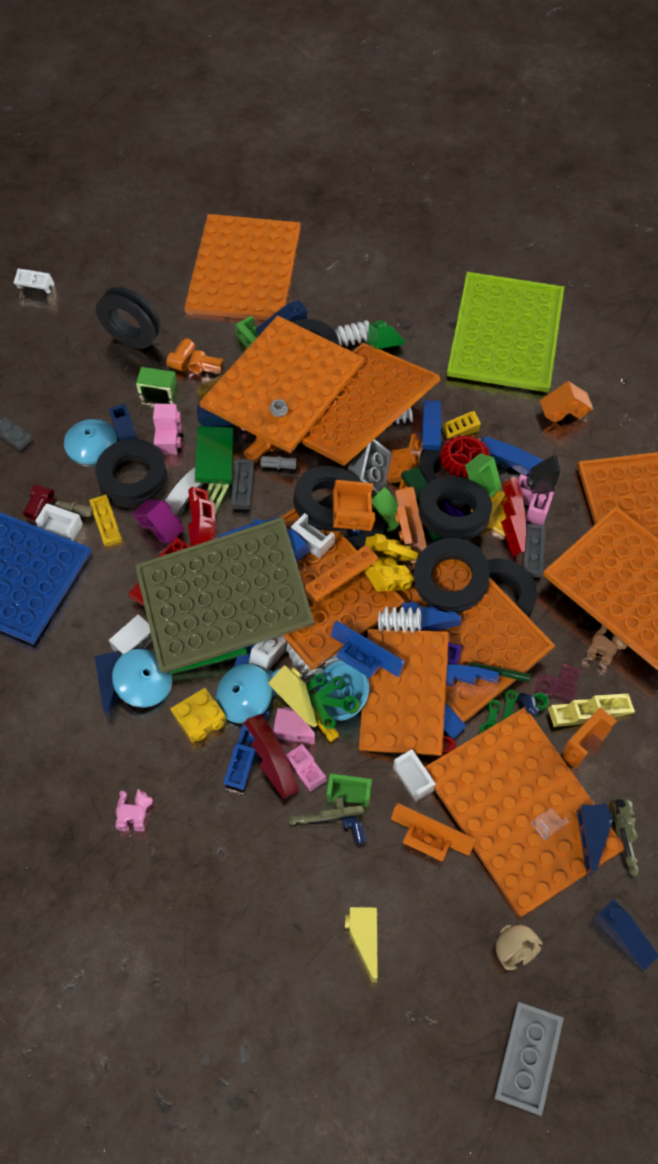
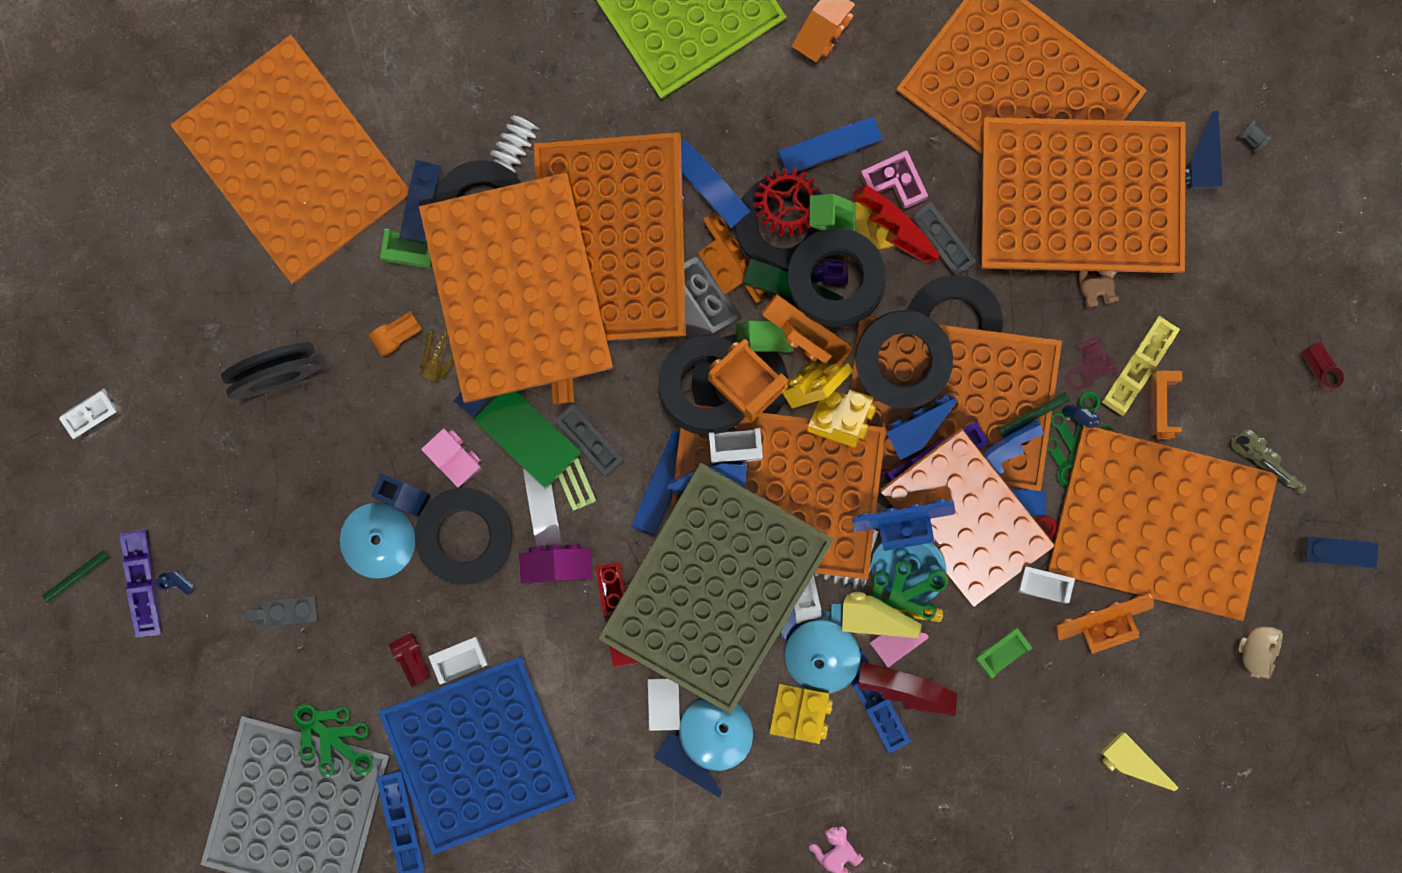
camera: 50 degrees left, 25 degrees up
dark tan axle [55,501,92,517] -> none
yellow tile [89,494,123,547] -> none
bright green panel [136,367,177,398] -> none
orange piece [166,338,195,372] -> none
red slope [188,486,215,547] -> none
light grey axle [261,455,297,470] -> none
light grey plate [270,399,288,417] -> none
bright pink slope [286,744,327,792] -> none
olive piece [288,797,364,825] -> none
orange bracket [305,545,378,602] -> none
dark blue arm [342,816,367,844] -> none
green slope [368,320,405,349] -> none
white piece [378,606,421,633] -> none
yellow slope [441,411,481,440] -> none
light grey plate [494,1002,564,1116] -> none
pearl dark grey slope [526,455,561,494] -> none
clear panel [531,808,569,840] -> none
dark blue slope [577,804,613,876] -> none

